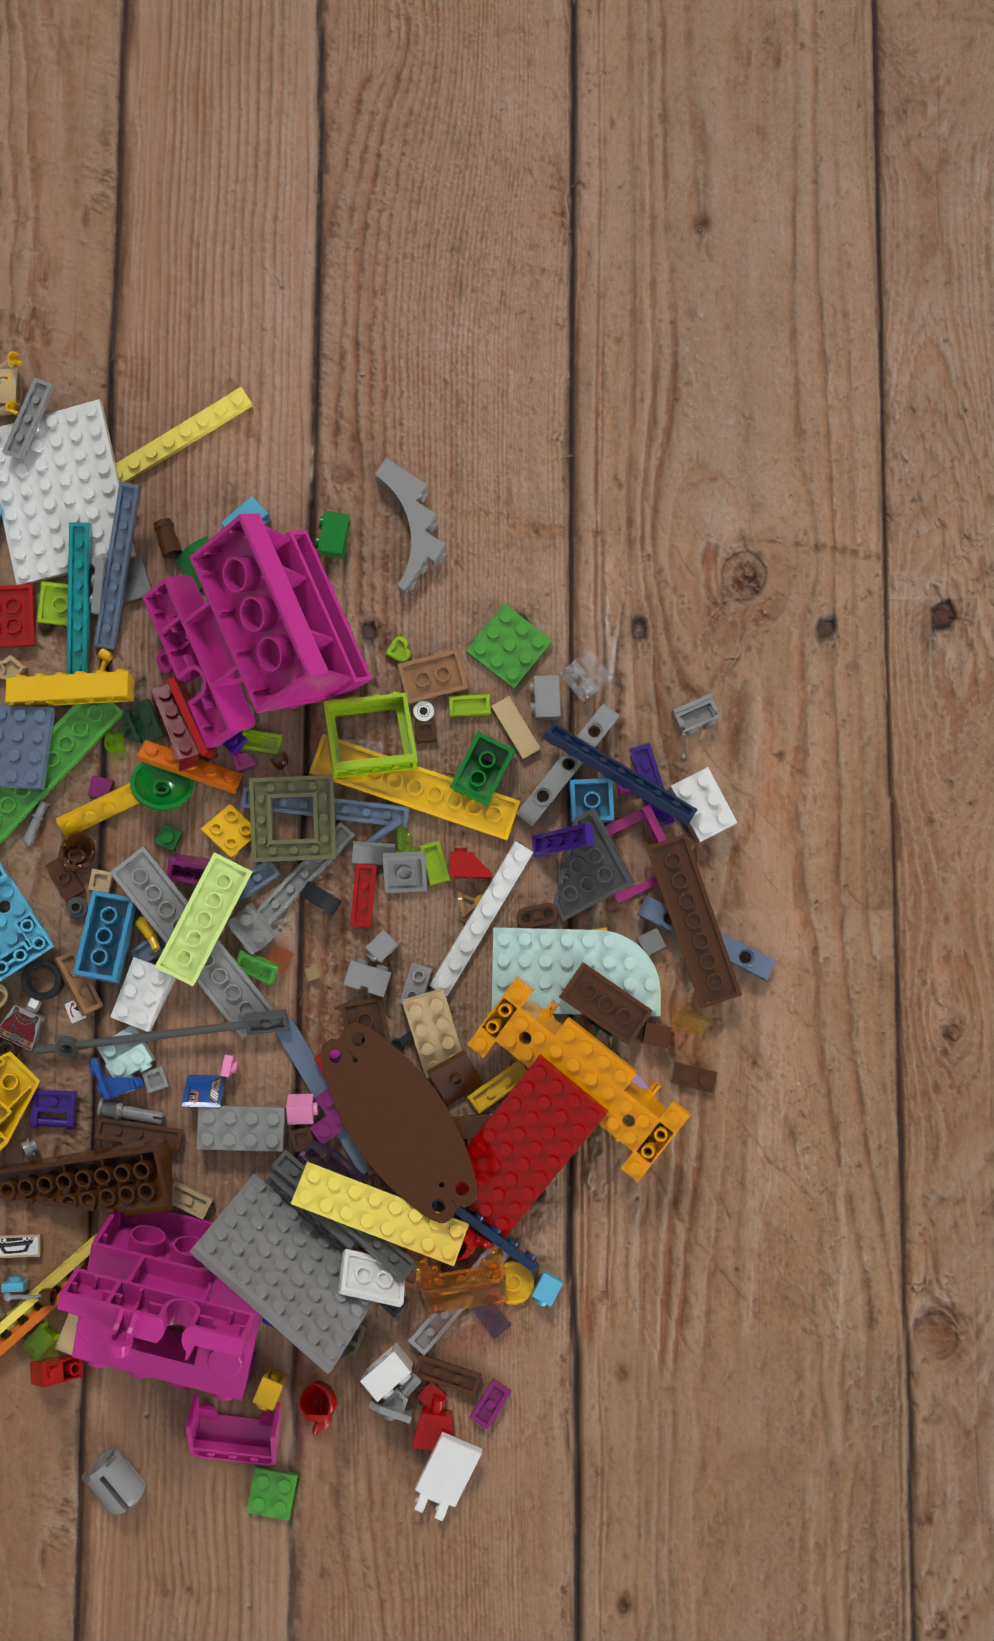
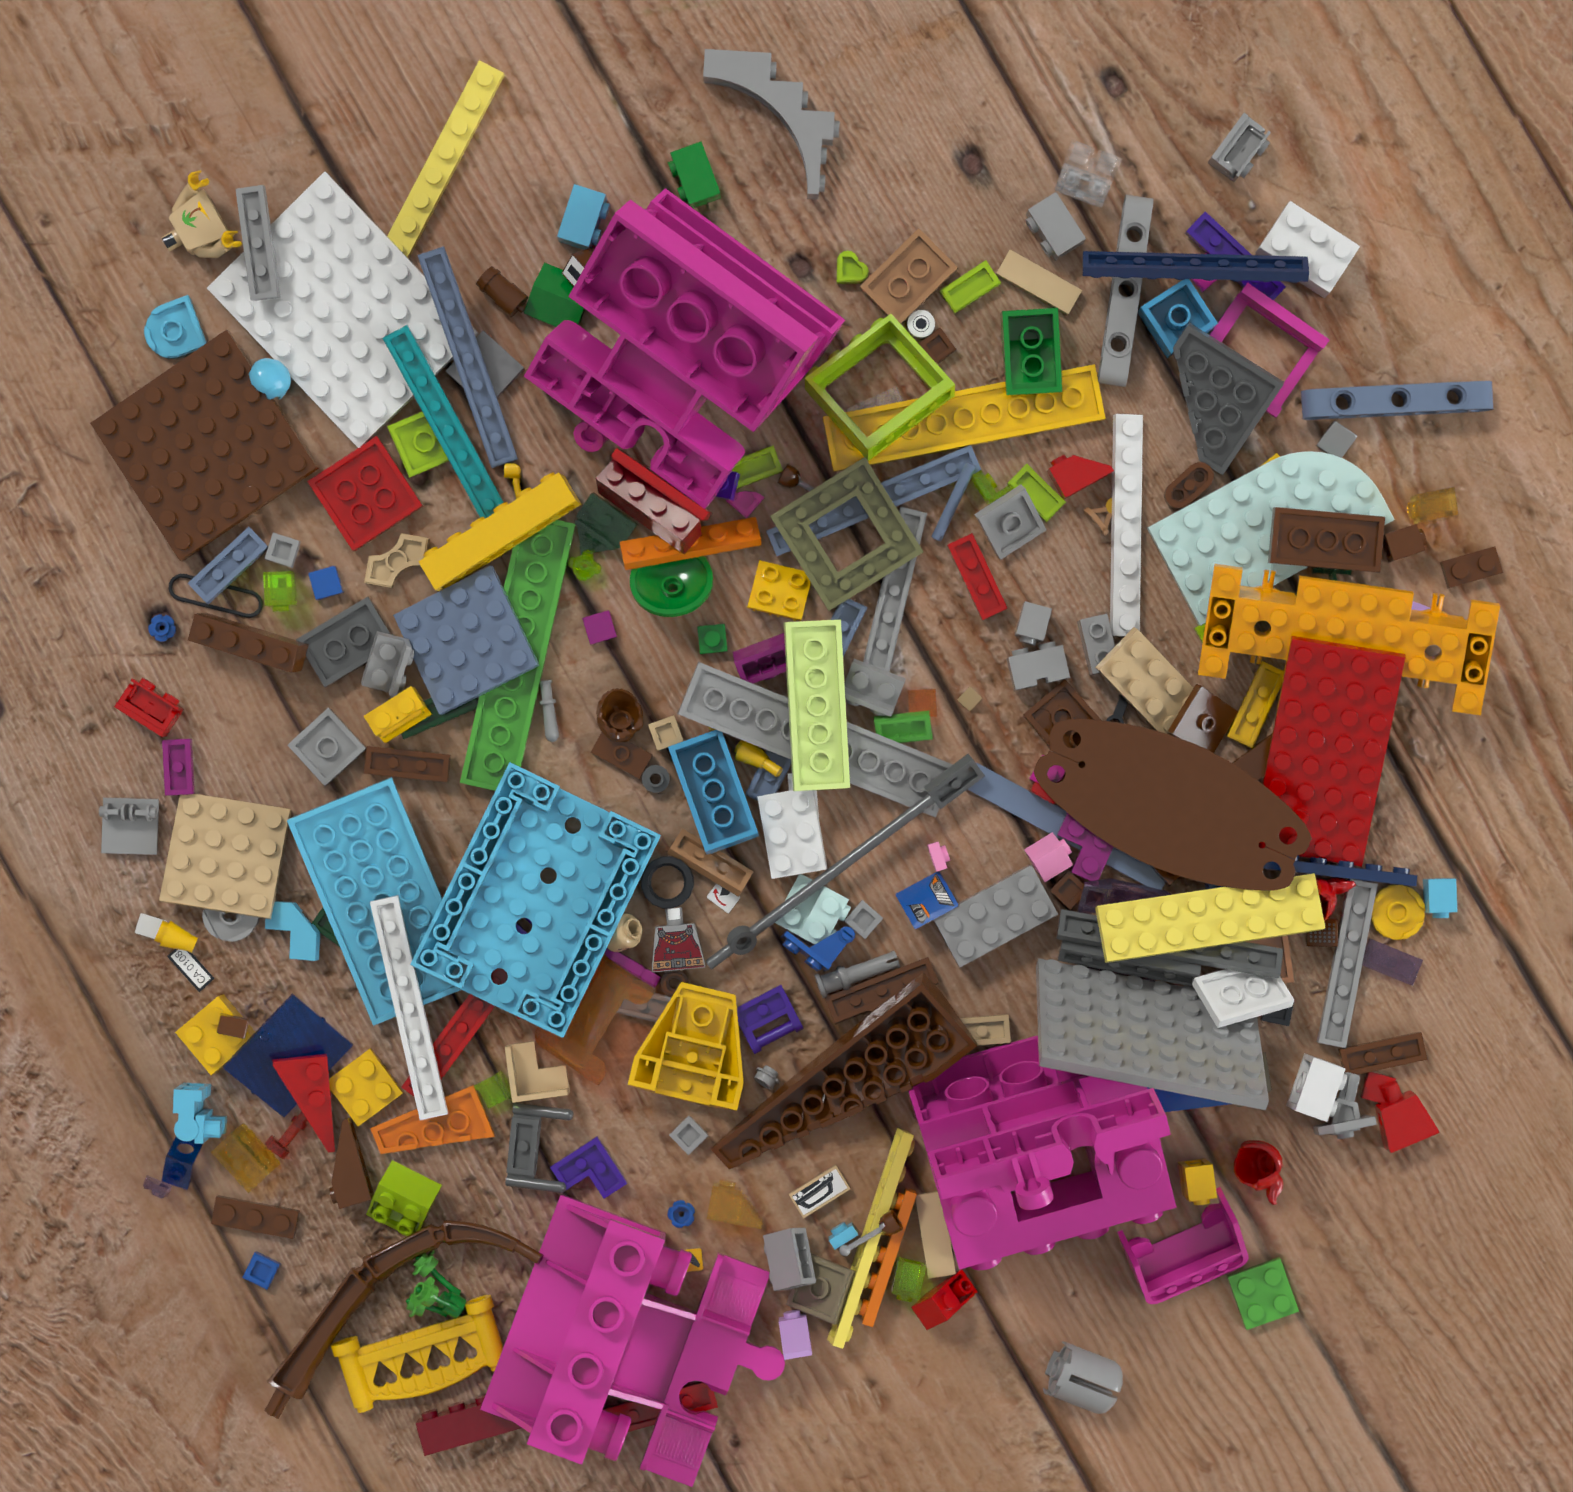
camera: 30 degrees left, 5 degrees up
yellow plate [56,783,139,837] -> none
light grey plate [89,553,108,614] -> none
black tyre [300,881,342,915] -> none
light grey tile [351,841,395,865] -> none
white tile [414,1432,482,1521] -> none
clear orange windscreen [415,1248,508,1313] -> none
bright green plate [466,603,552,689] -> none
magenta plate [470,1378,511,1430] -> none
dark purple plate [532,823,593,857] -> none
reddish brown plate [645,833,742,1009] -> none

